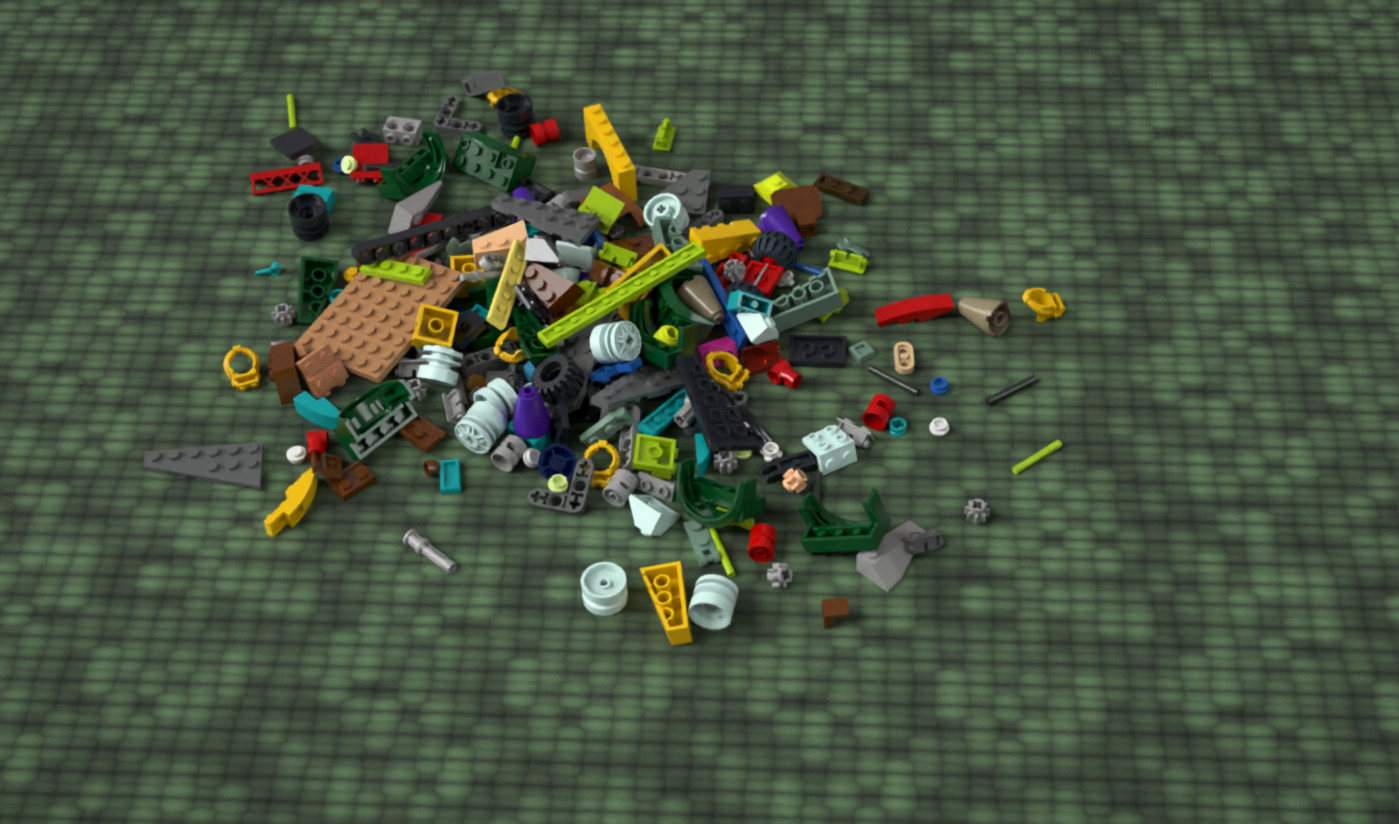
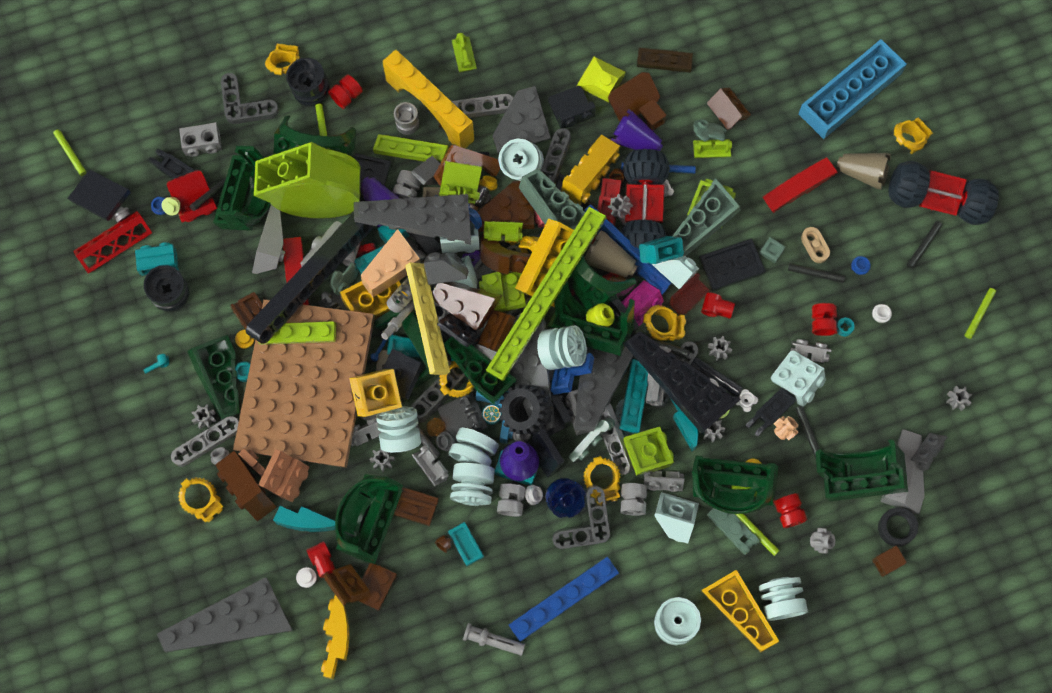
camera: 25 degrees left, 25 degrees up
dark grey slope [461,71,505,96] -> none
yellowish green plate [548,474,568,493] -> none
none -> light grey beam [171,416,239,467]
none -> lime brick [254,142,361,218]
none -> lime plate [373,134,449,163]
none -> yellow plate [479,175,498,191]
none -> blue plate [509,557,619,642]
none -> panel [707,87,751,130]
none -> light grey gear [708,336,732,361]
none -> dark azure brick [799,39,907,139]
none -> black tyre [878,507,918,547]
none -> black plate [889,161,999,225]

